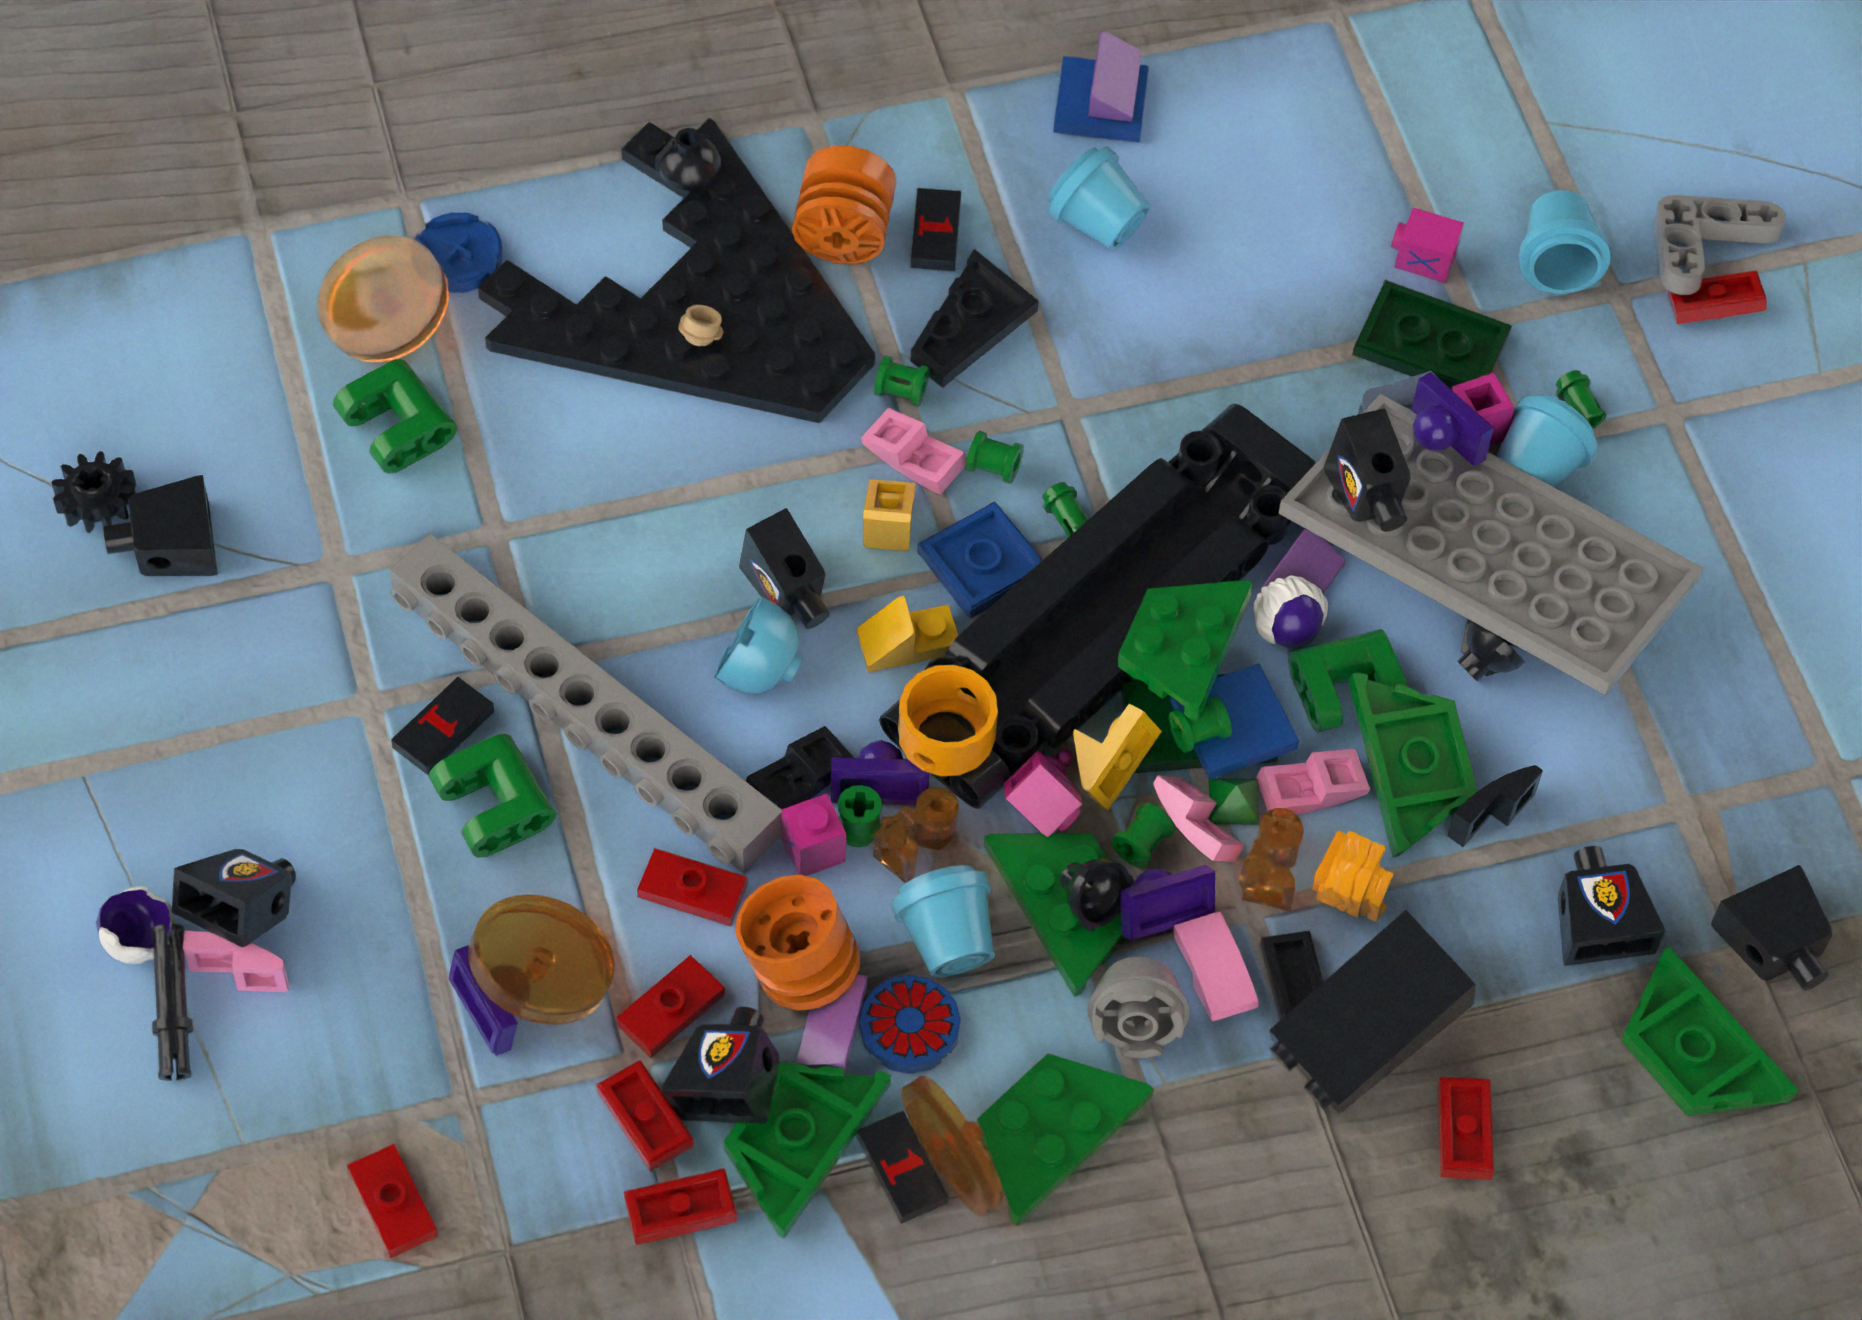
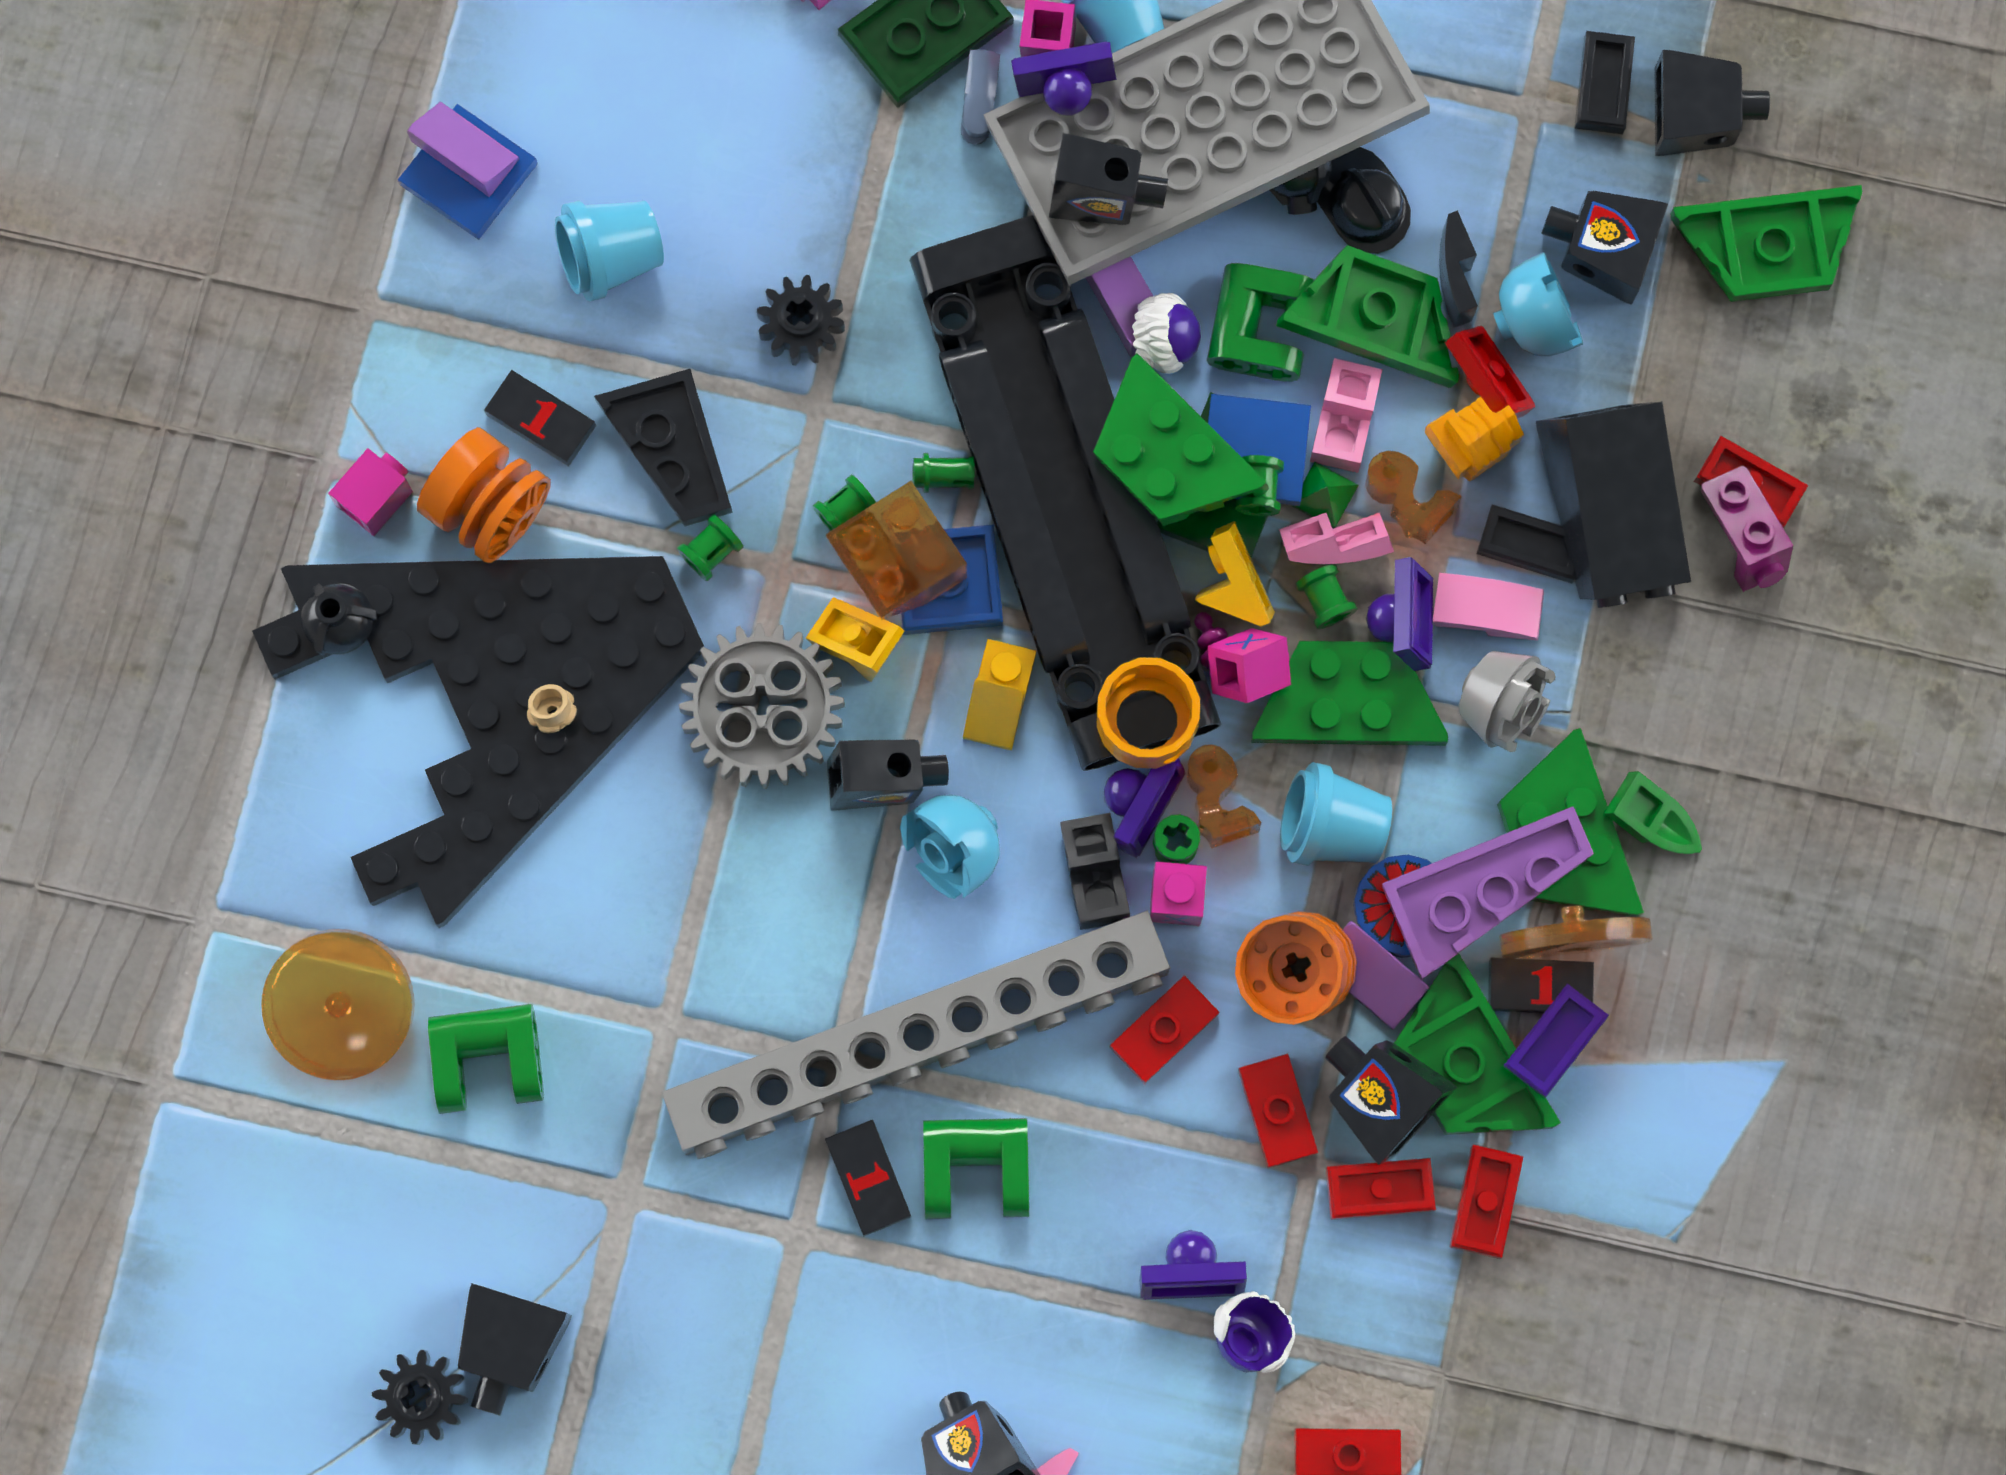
camera: 60 degrees left, 20 degrees up
blue tile [412,213,503,293] -> none
clear orange piece [468,894,615,1025] -> none
bright pink slope [861,408,966,495] -> none
black piece [1060,858,1134,931] -> none
none -> dark pink brick [328,448,413,536]
none -> light grey gear [679,623,845,789]
none -> black gear [757,275,845,366]
none -> clear orange slope [826,481,967,620]
none -> dark purple hair [1214,1291,1295,1373]
none -> black piece [1317,147,1411,254]
none -> medium lavender wing [1382,806,1594,980]
none -> red plate [1444,325,1536,418]
none -> medium azure cylinder [1493,252,1583,356]
none -> dark purple tile [1504,984,1609,1098]
none -> black tile [1574,31,1635,135]
none -> green plate [1604,771,1702,854]
none -> magenta bracket [1701,466,1793,592]

